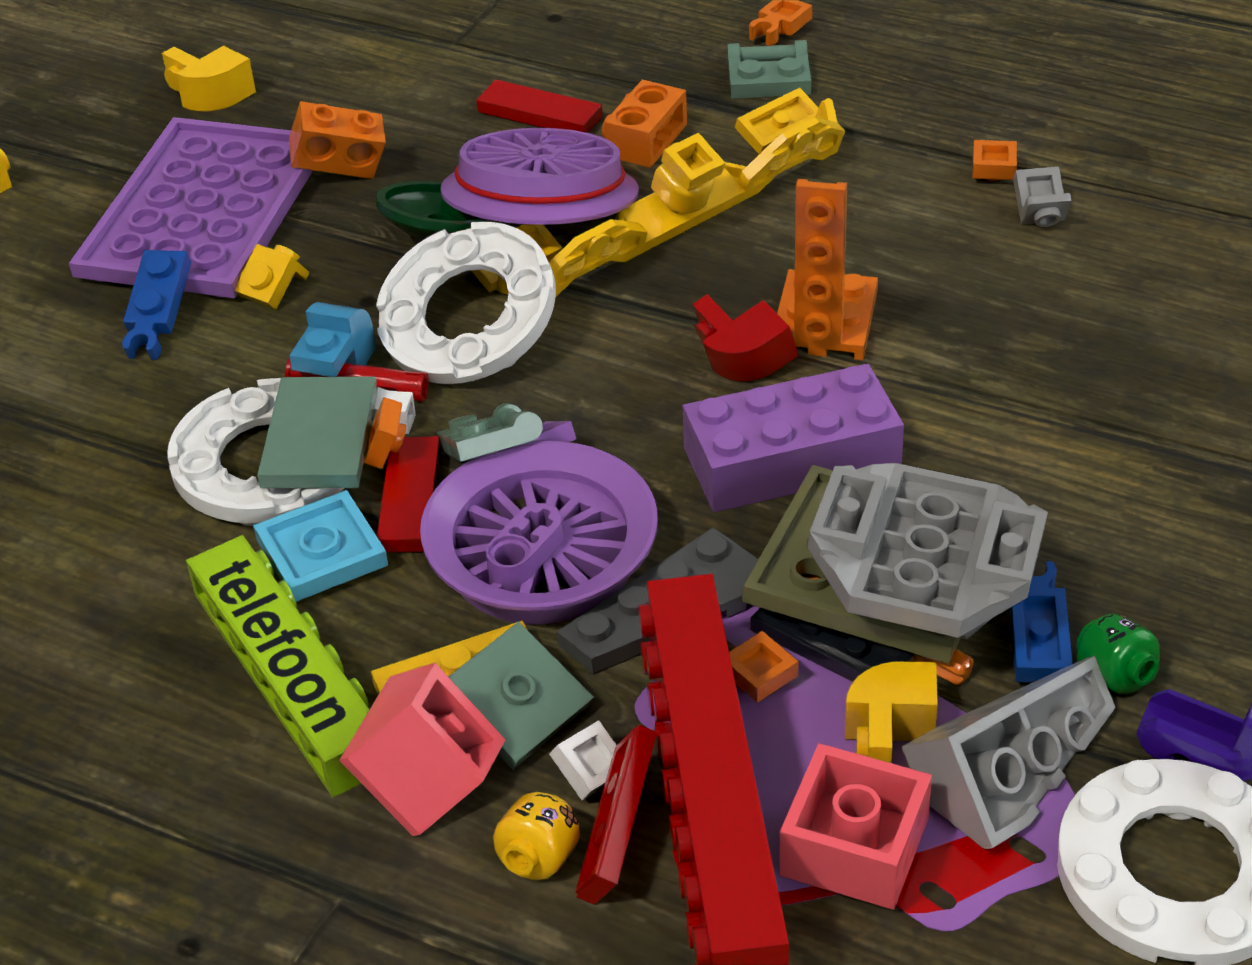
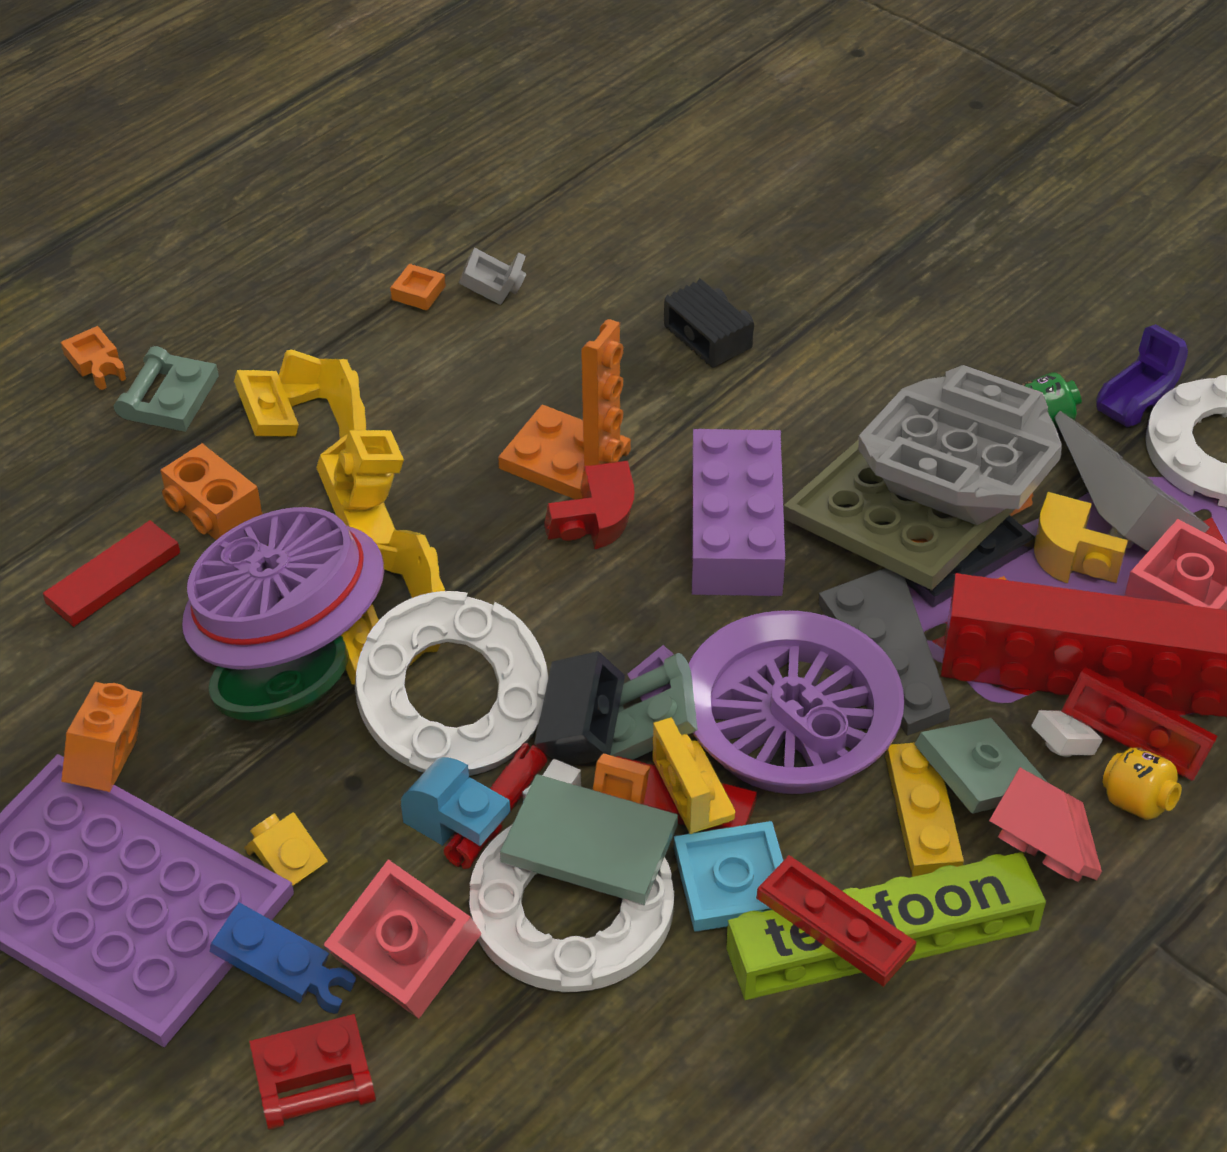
camera: 75 degrees left, 5 degrees up
none -> red plate [249,1014,376,1130]
none -> coral brick [324,859,482,1019]
none -> black brick [535,651,625,766]
none -> yellow bracket [653,717,735,834]
none -> black brick [664,278,754,368]
none -> red tile [756,855,916,987]

